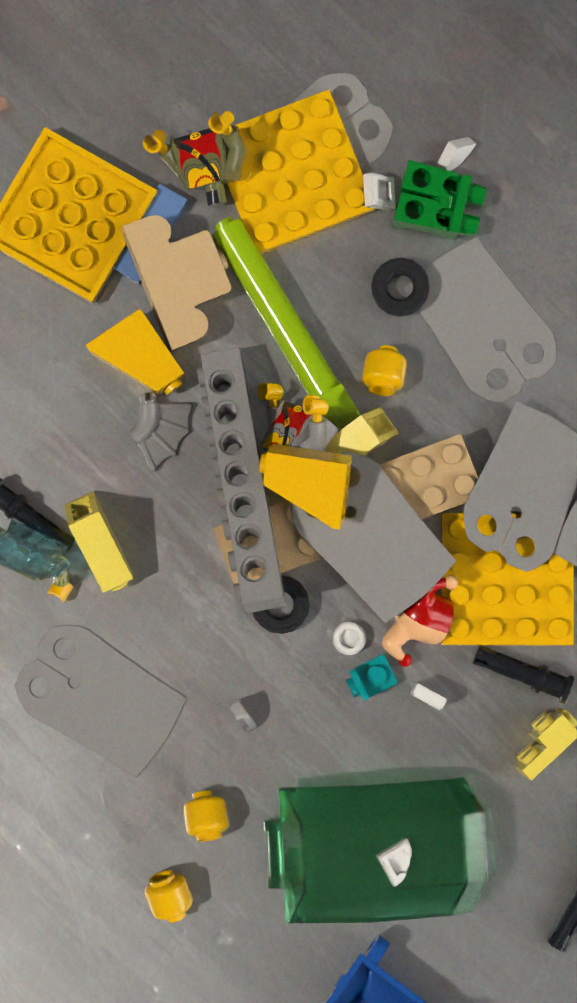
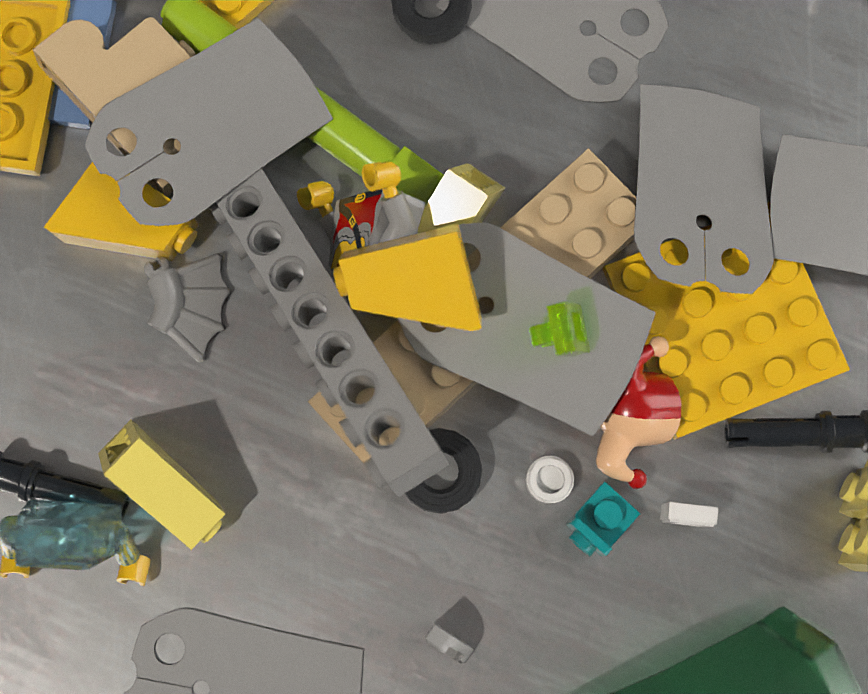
camera: 20 degrees left, 5 degrees down
yellow head [362,345,407,396] -> none
none -> light grey piece [84,18,333,226]
none -> clear neon green tile [529,301,591,357]

